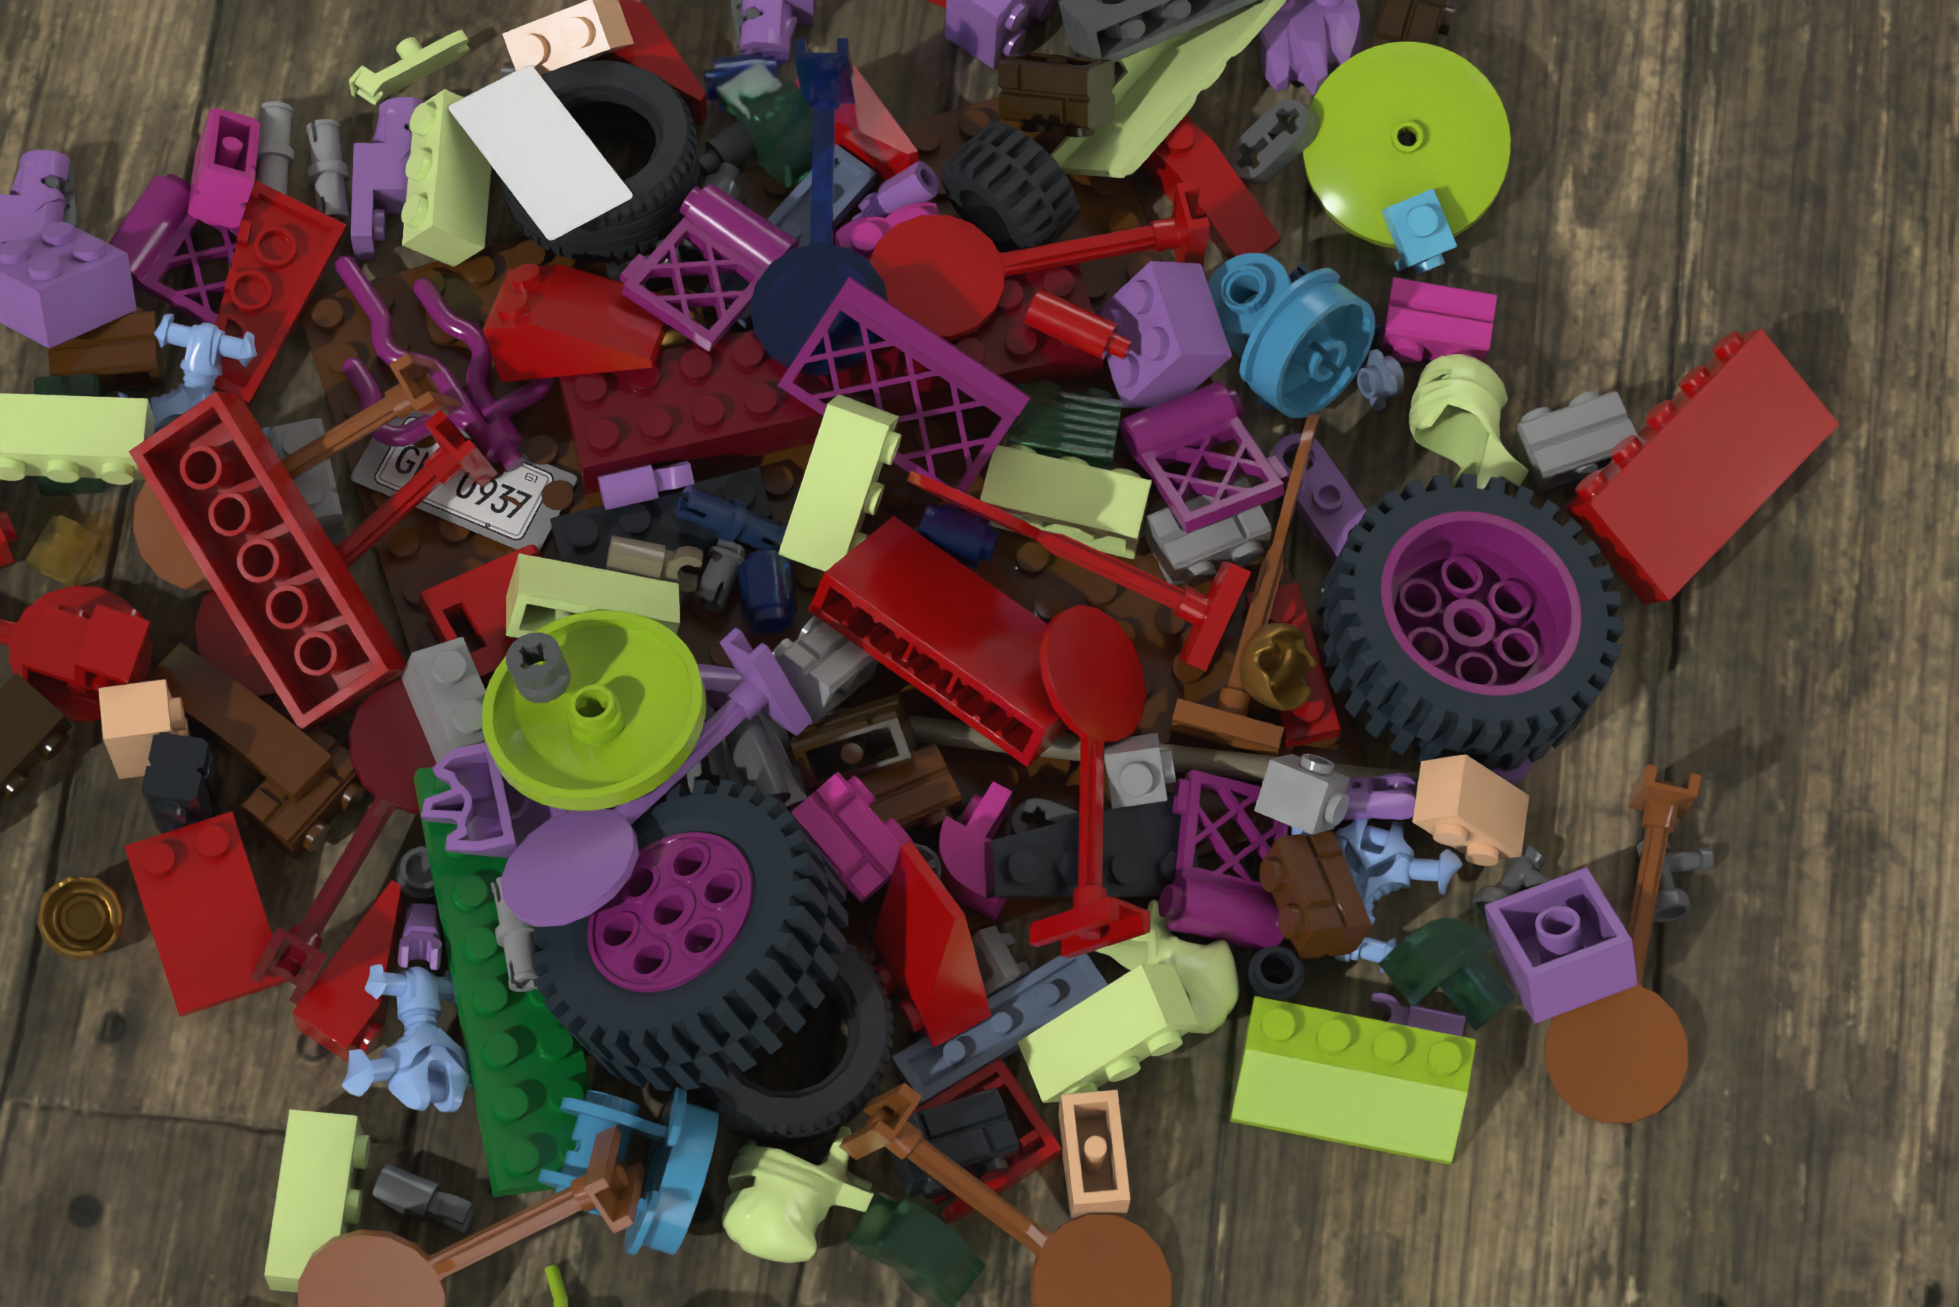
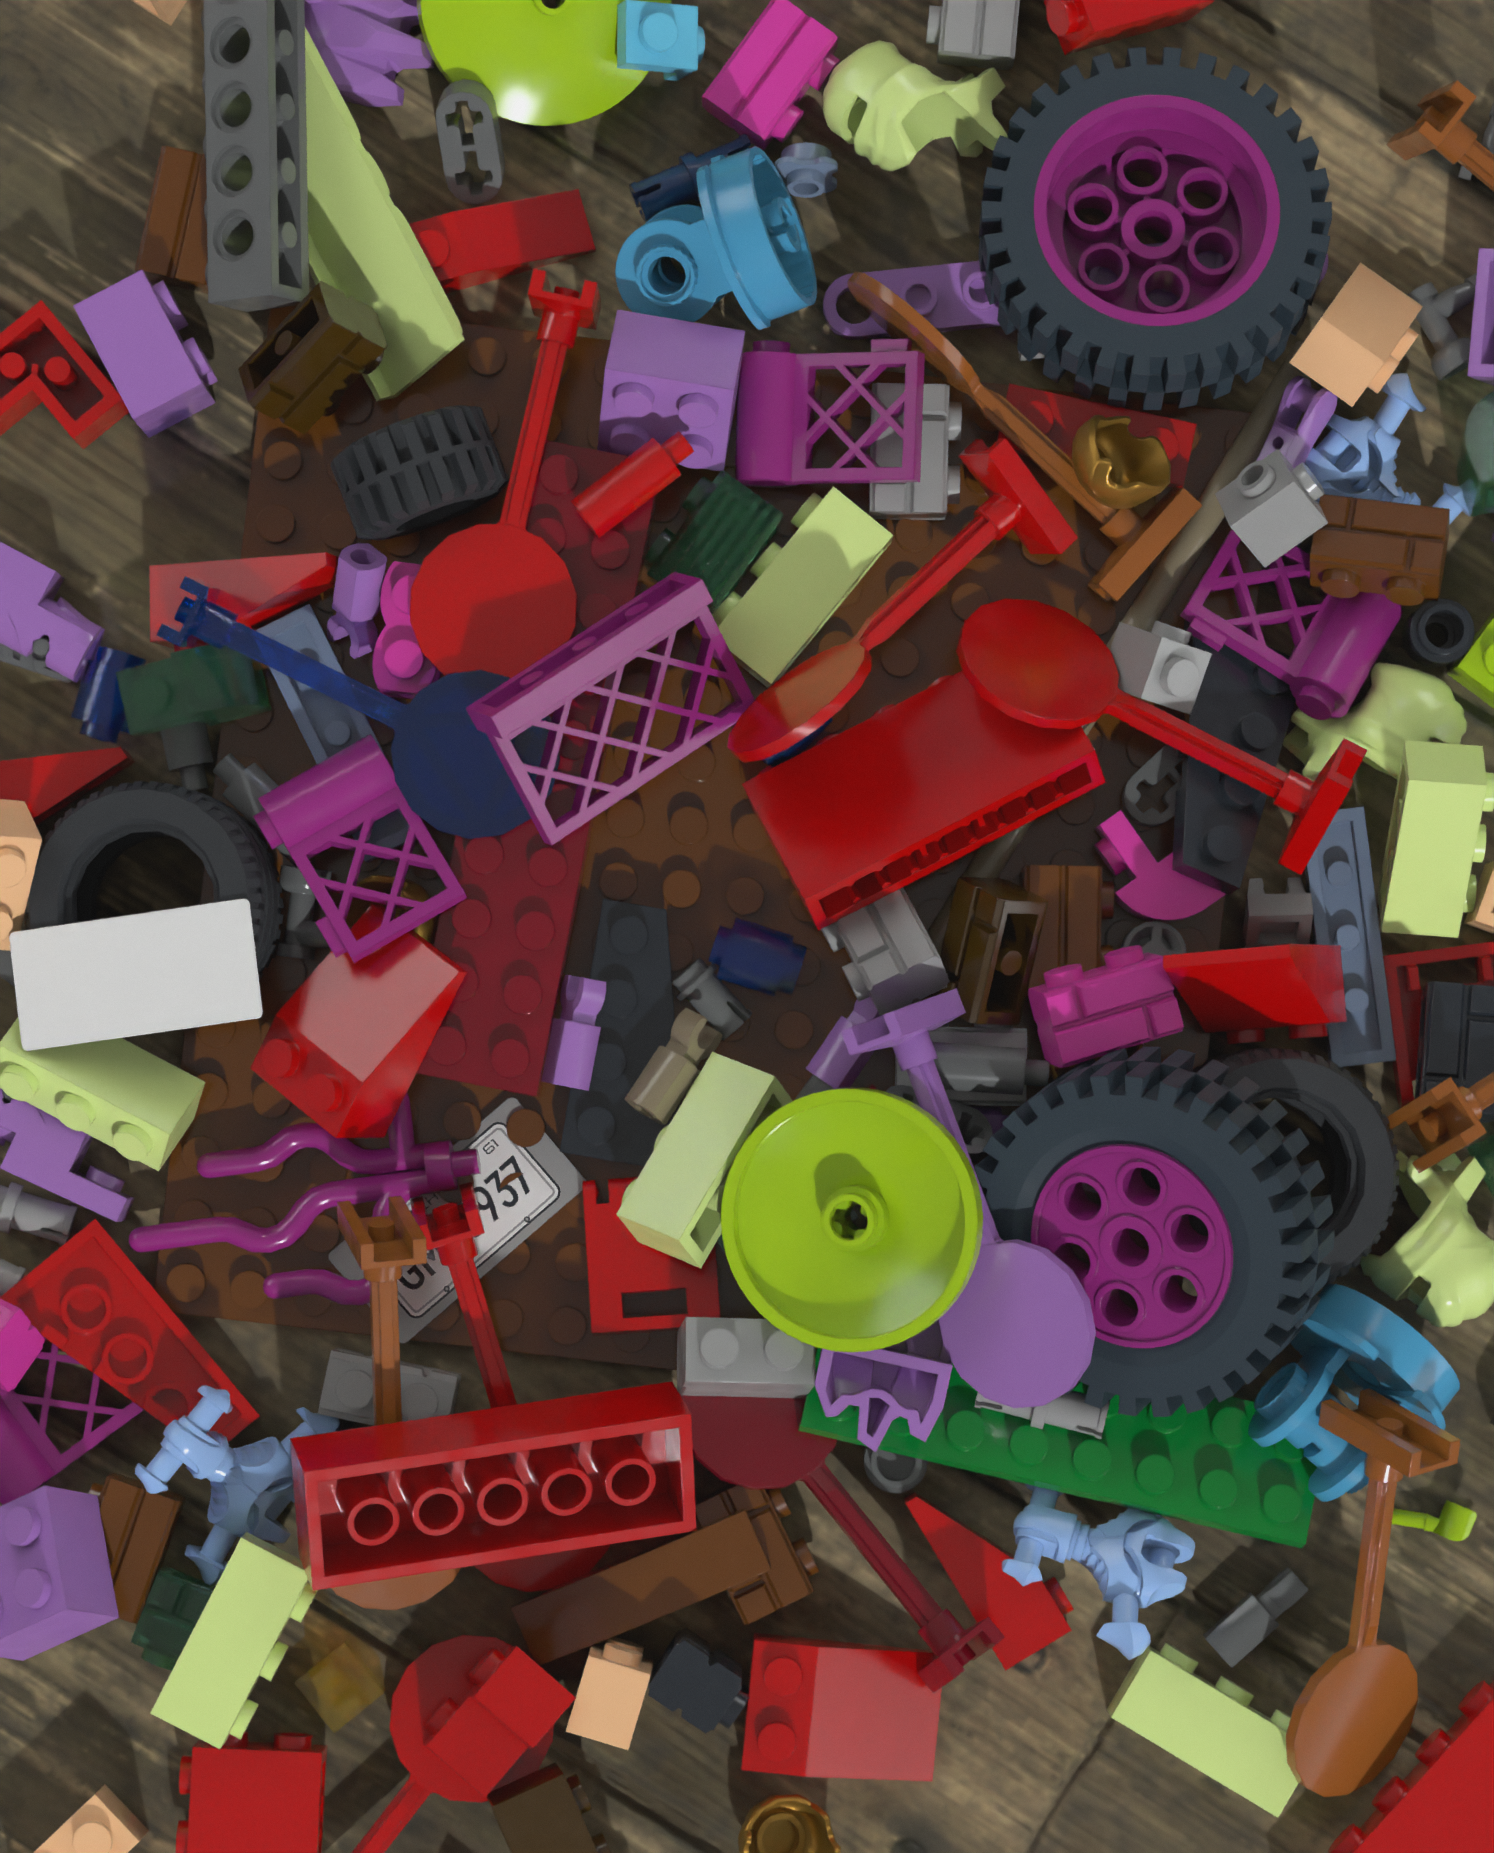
camera: 60 degrees left, 20 degrees up
medium lavender bar [398,903,442,970] -> none
dark grey wheel [506,632,571,703] -> none
dark blue pin [676,485,787,556] -> none
yellowish green brick [778,394,902,572] -> none

